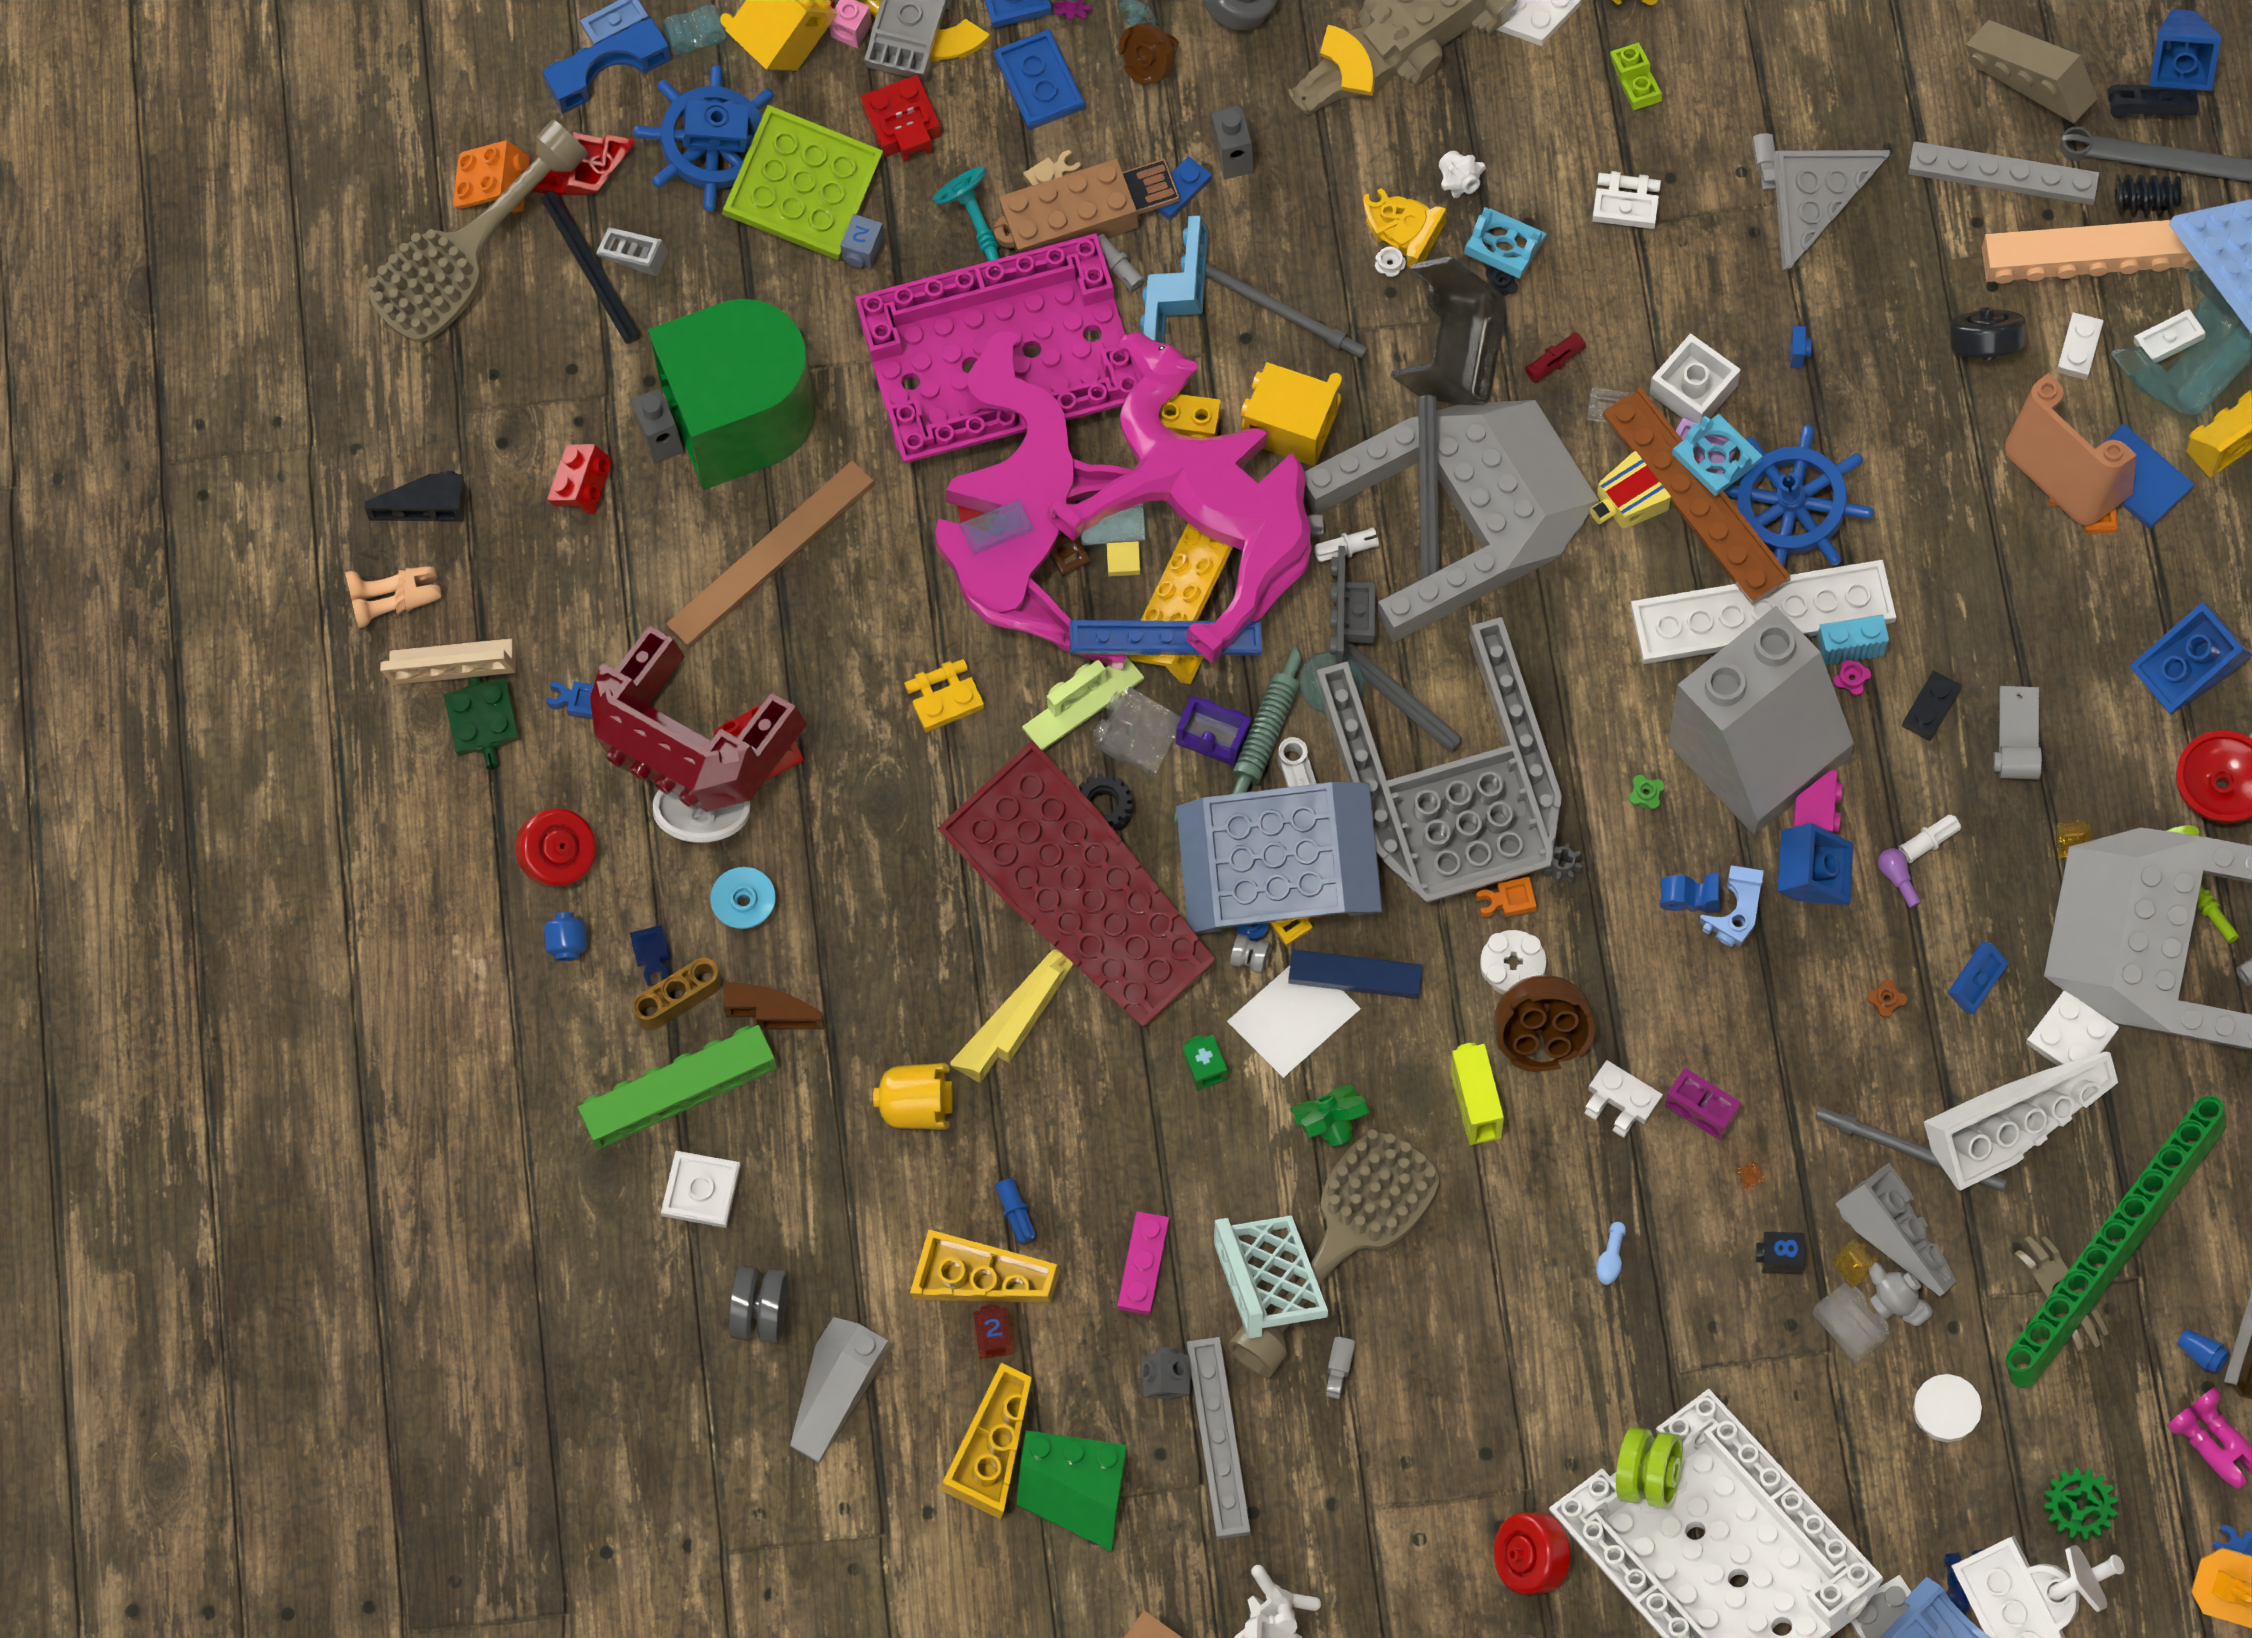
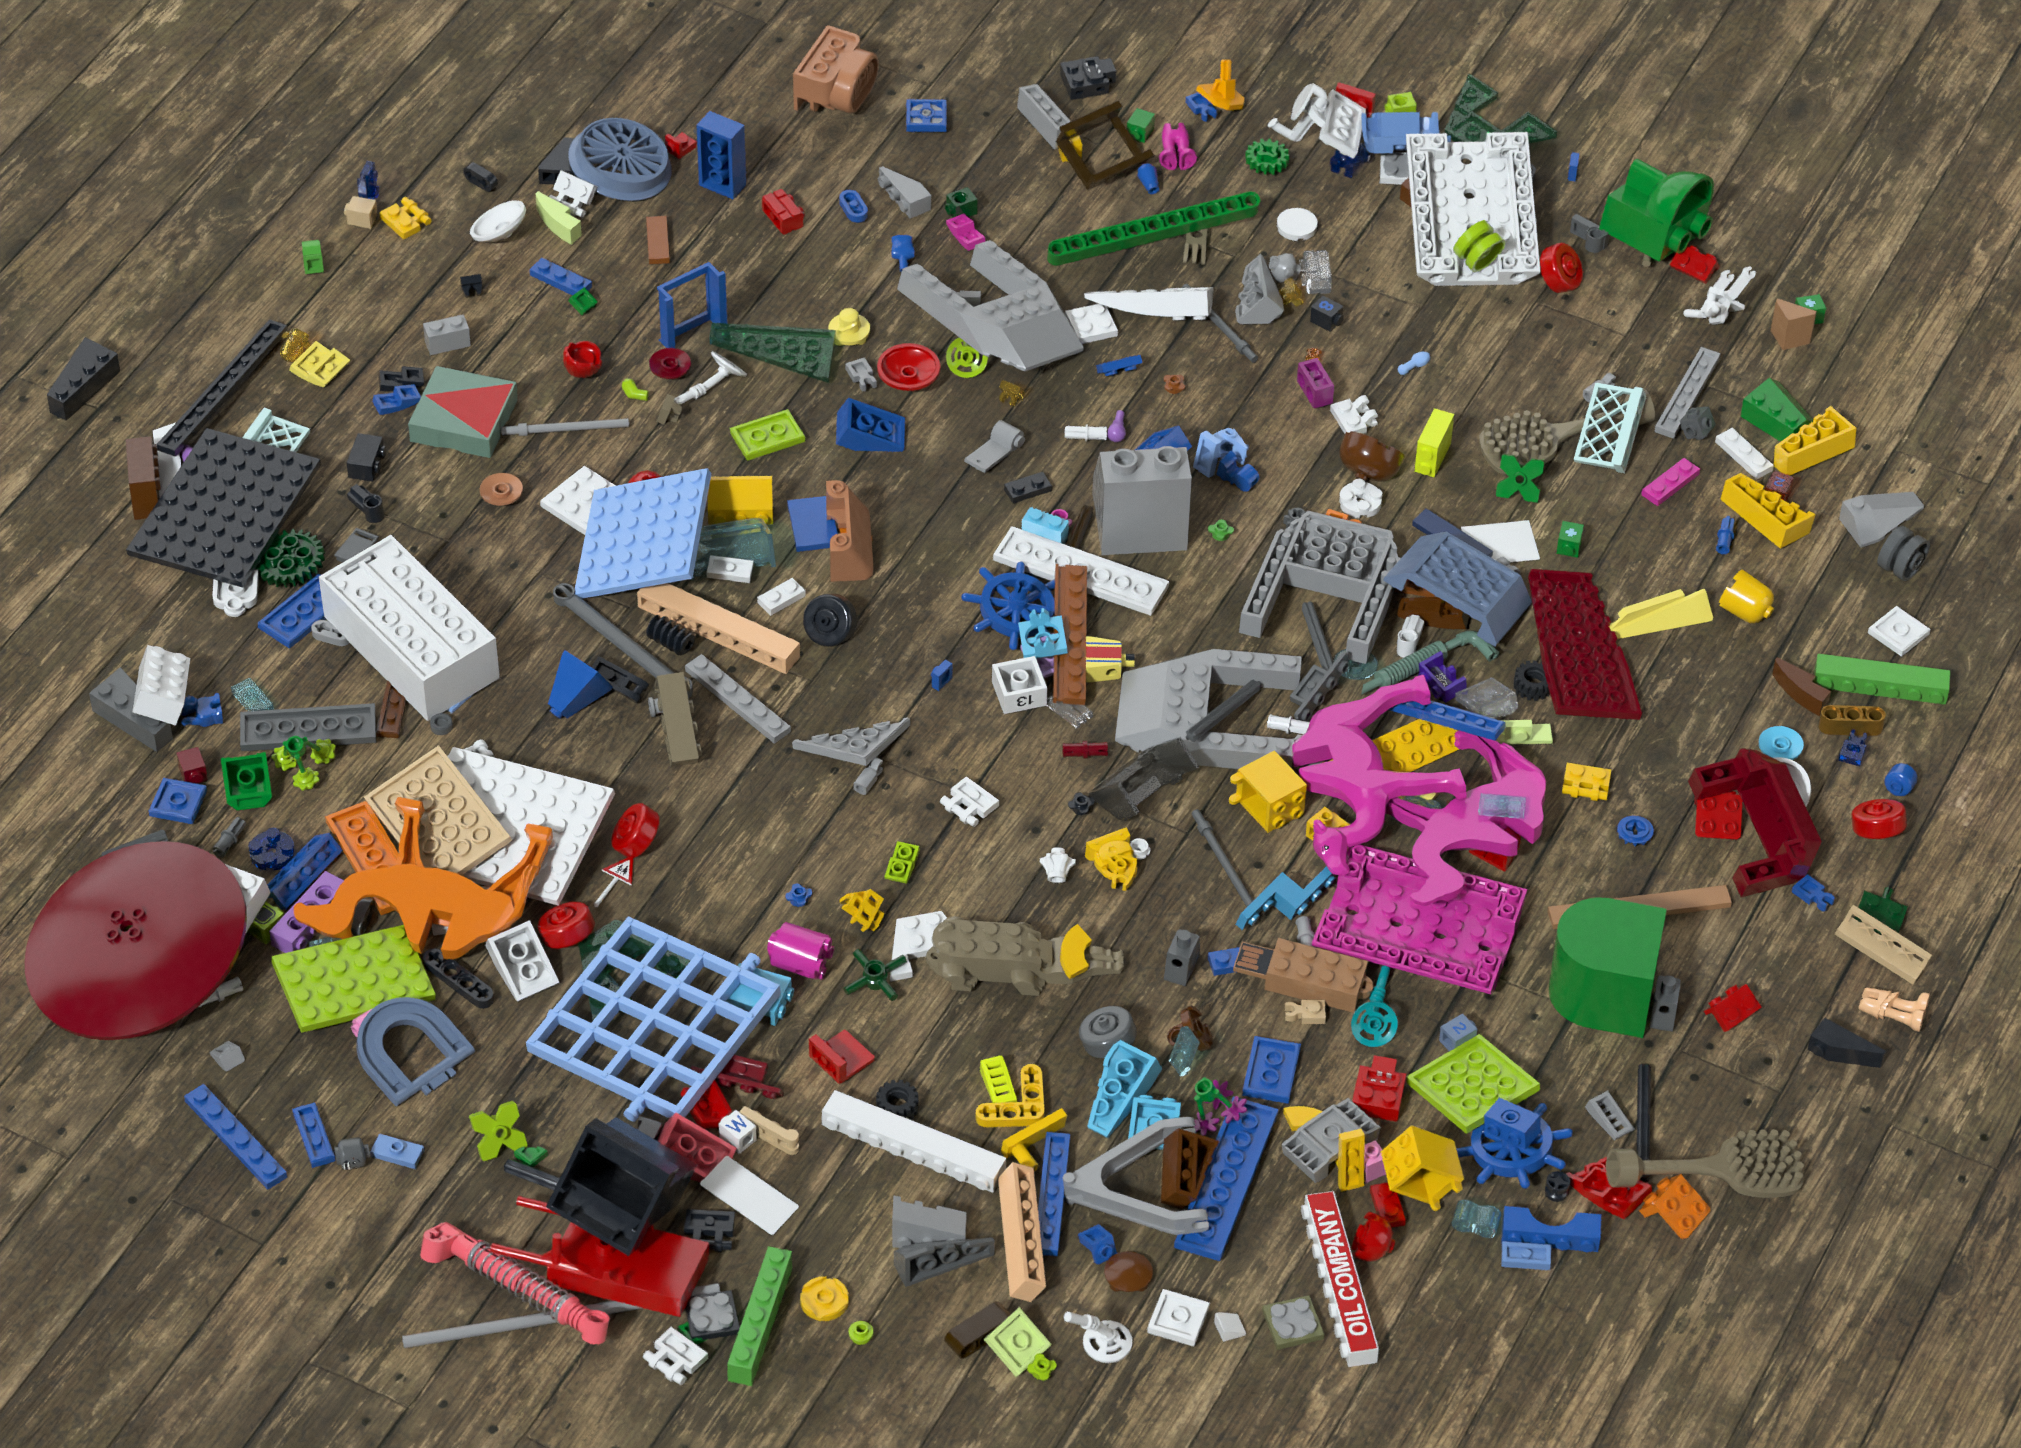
camera: 150 degrees left, 20 degrees down
medium azure piece [1463,207,1547,279] -> none
none -> black wheel [1545,1171,1570,1202]
none -> blue gear [1617,816,1654,847]
none -> white plate [1715,428,1774,480]

